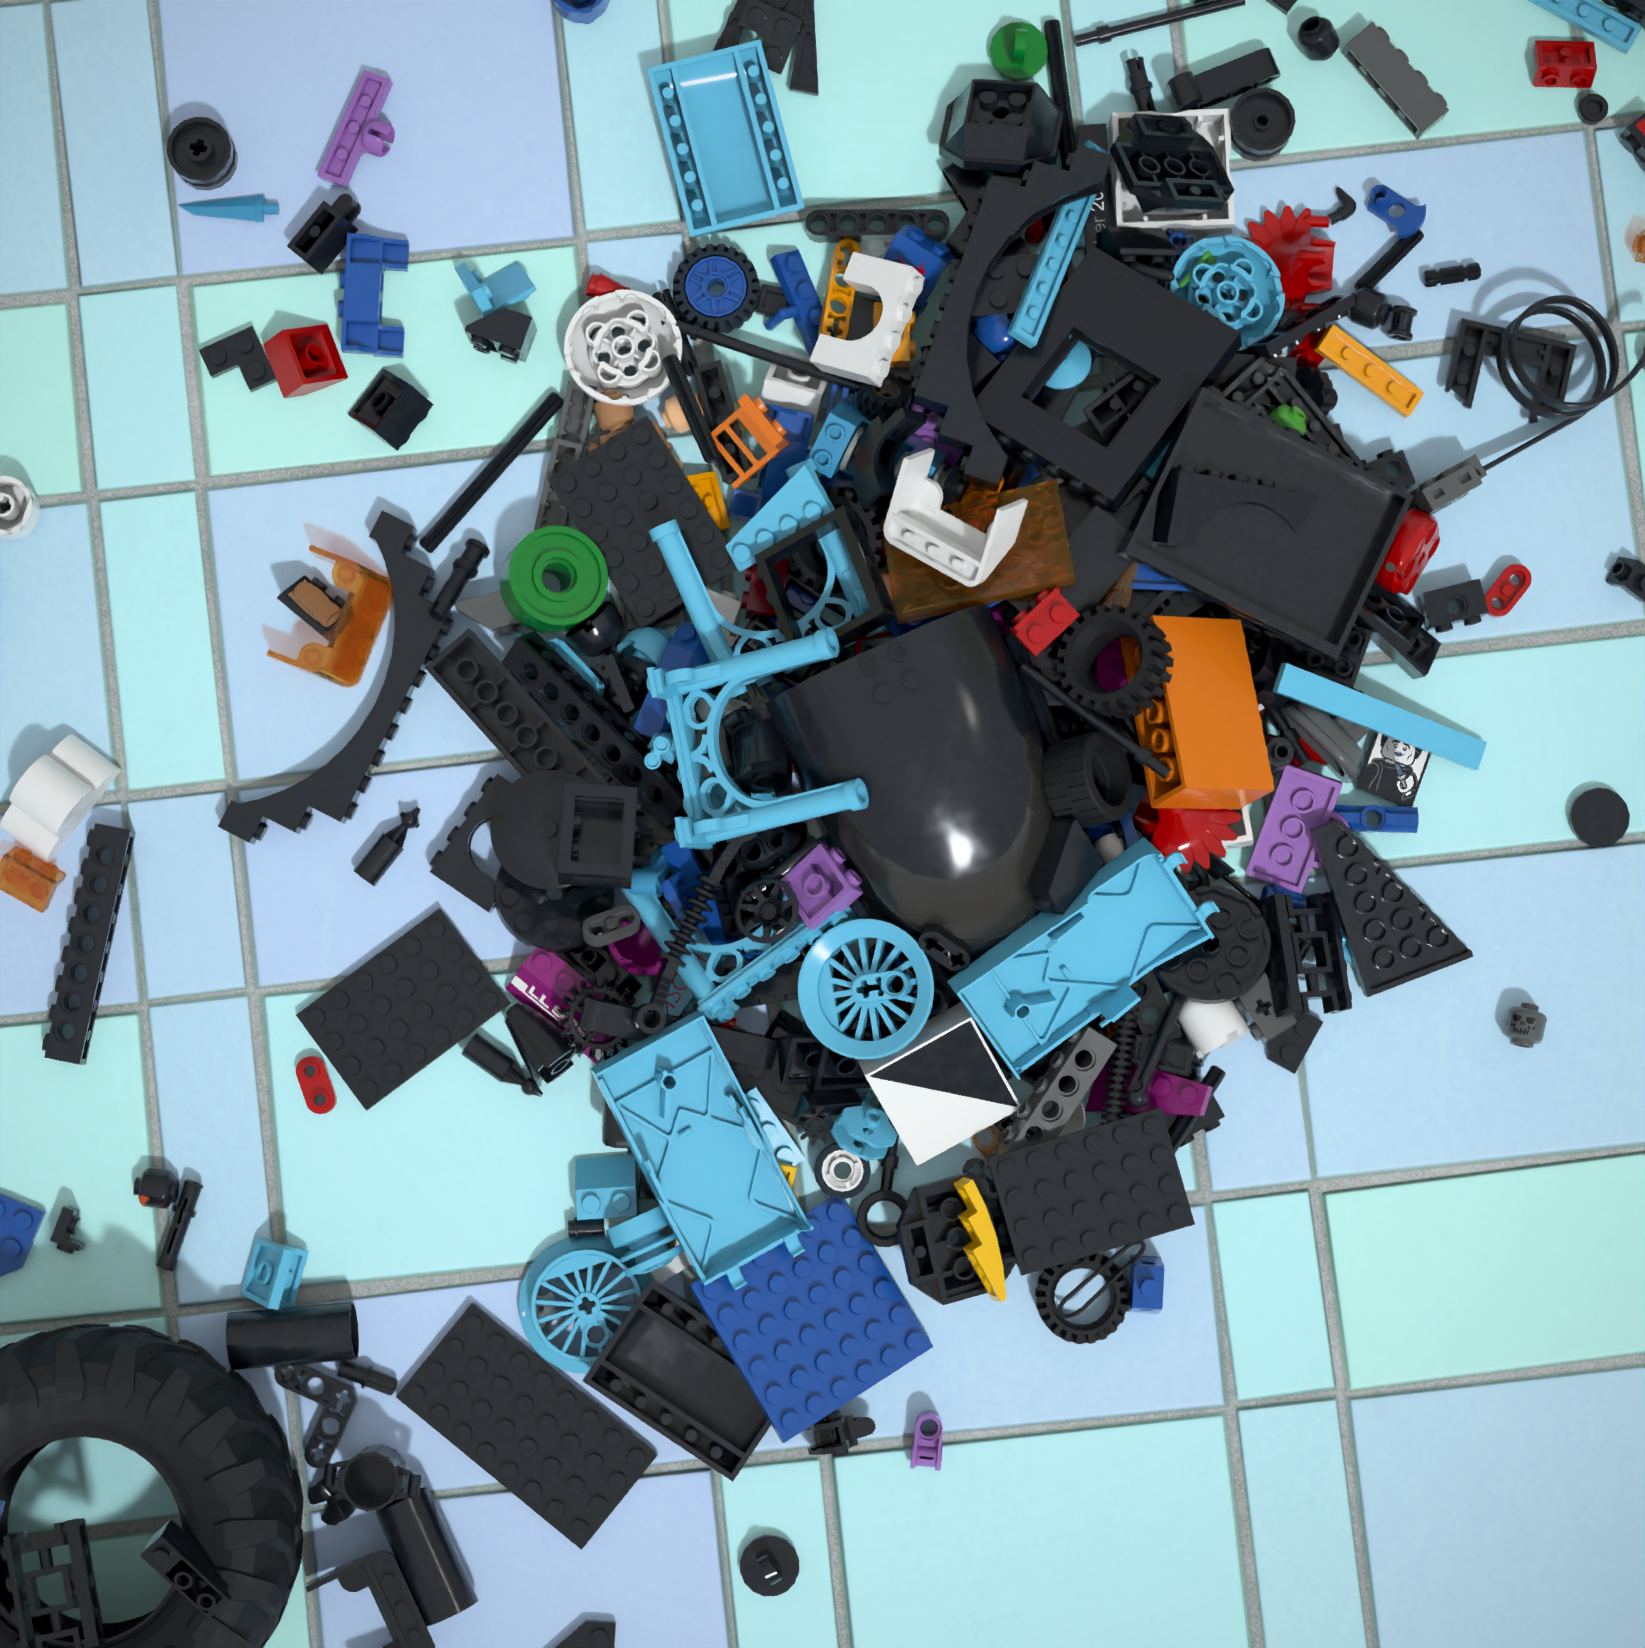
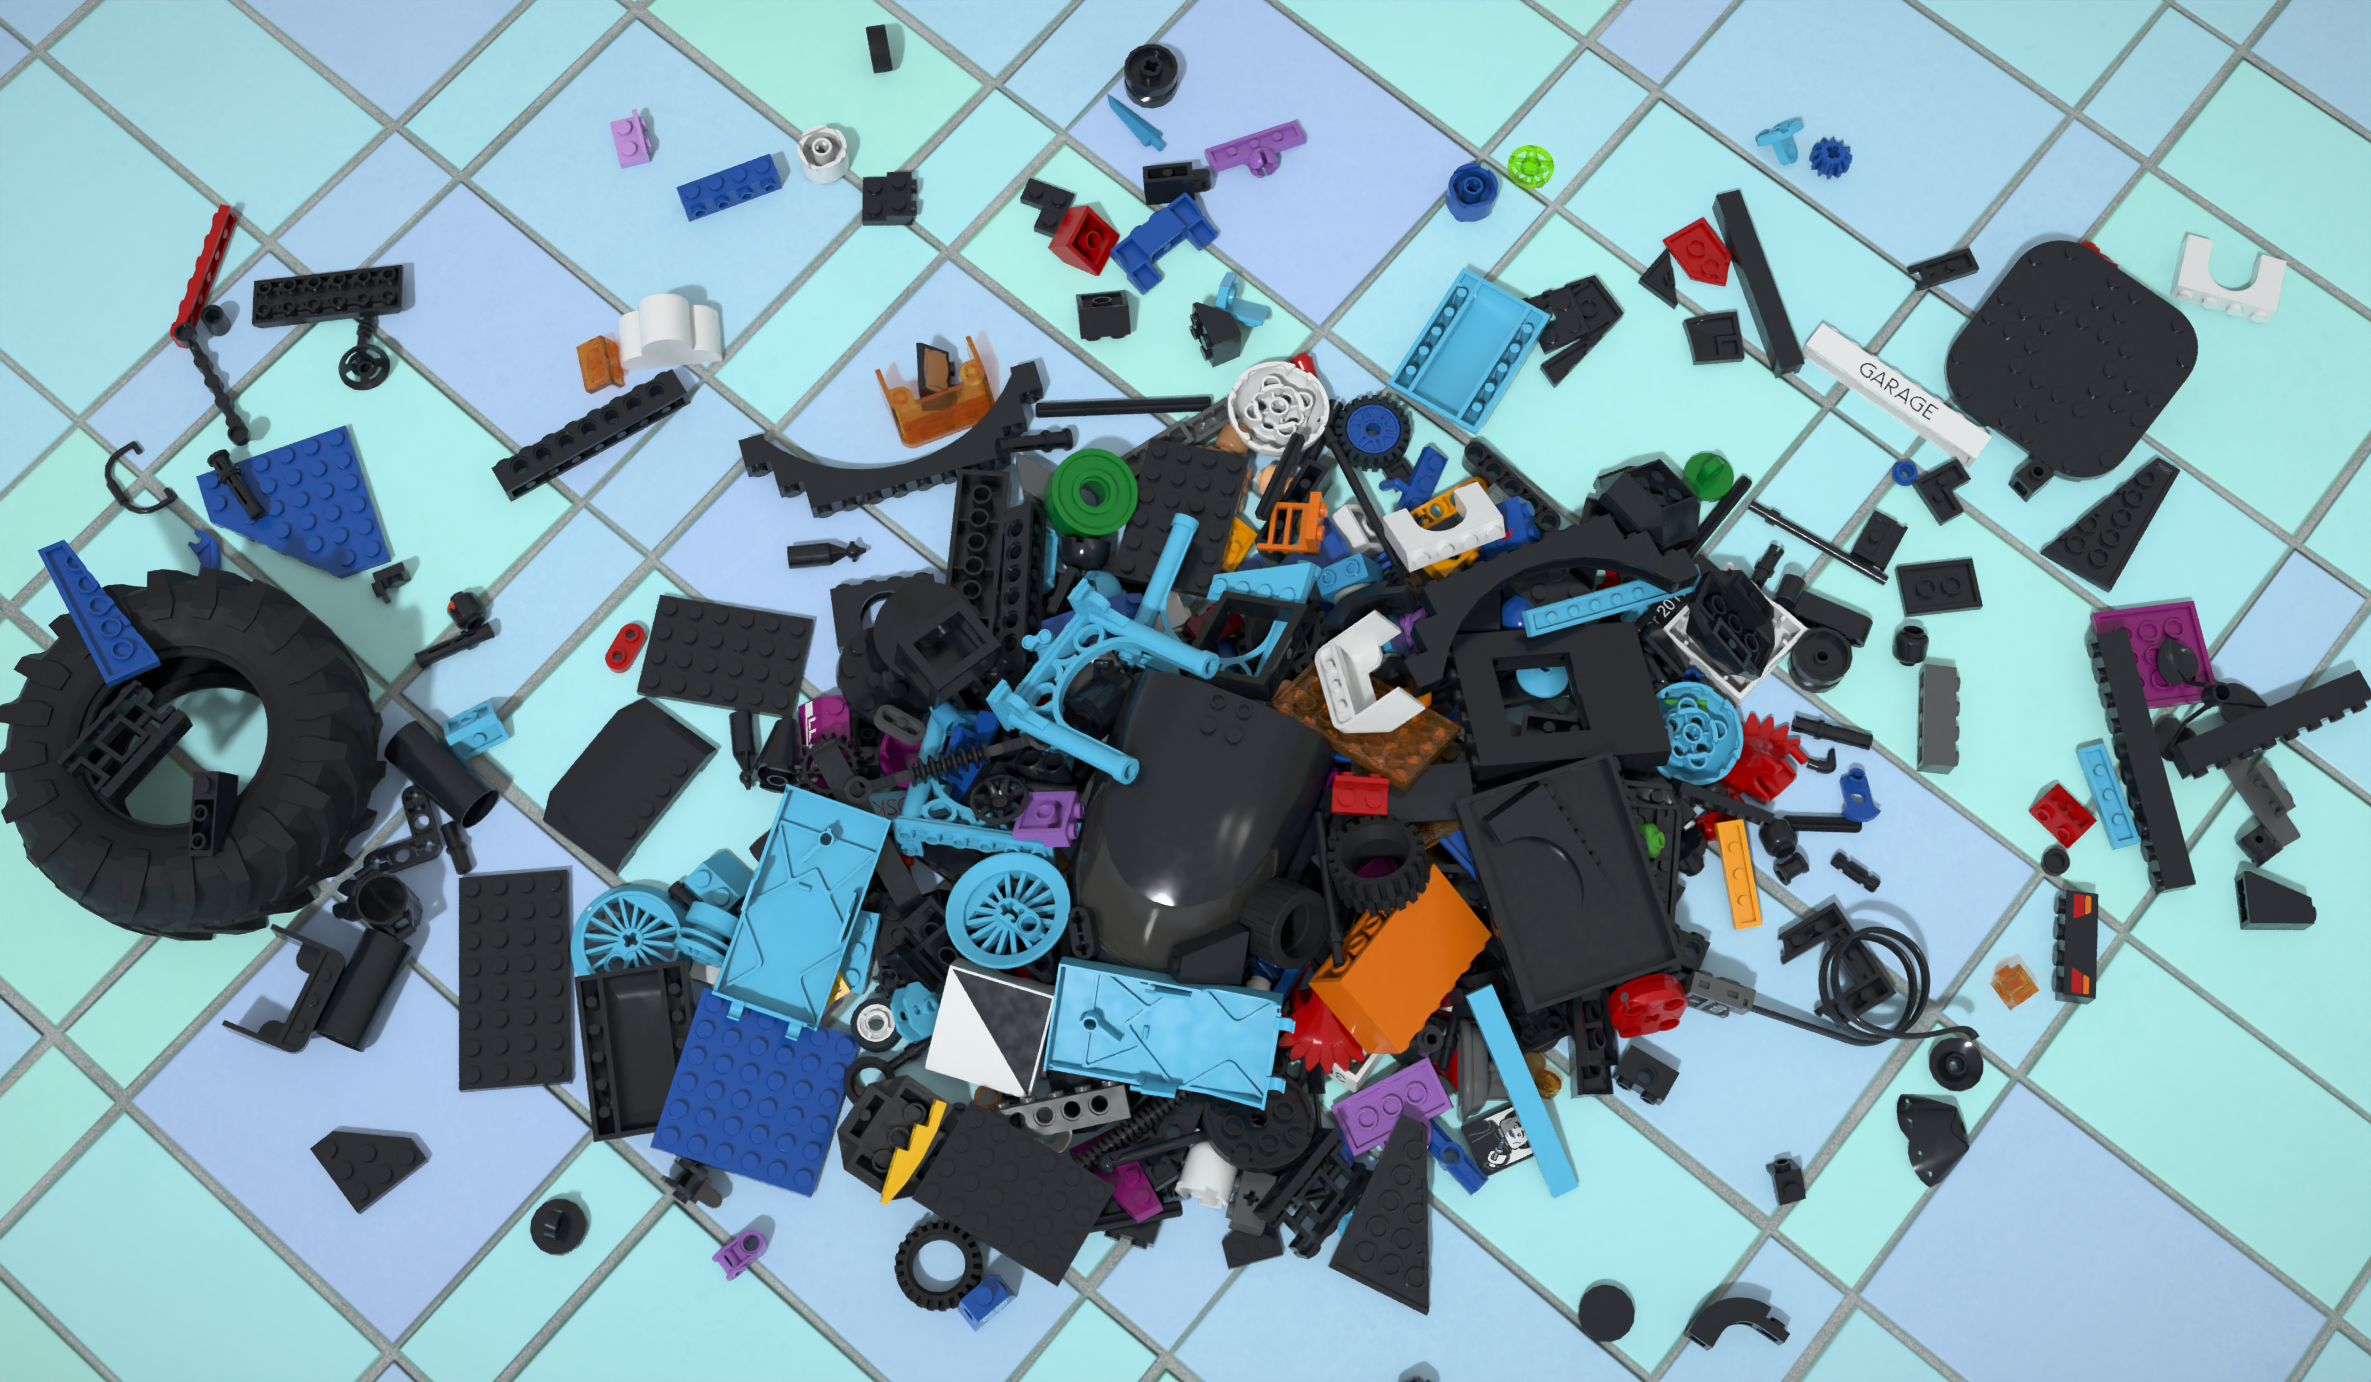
camera: 45 degrees right, 15 degrees down
black piece [1058,1240,1146,1318] -> none
red plate [1484,564,1532,618] -> none
none -> black slope [543,698,718,876]
none -> black plate [862,172,917,226]
none -> clear orange plate [1525,1053,1562,1099]
none -> black pin [1791,715,1873,751]

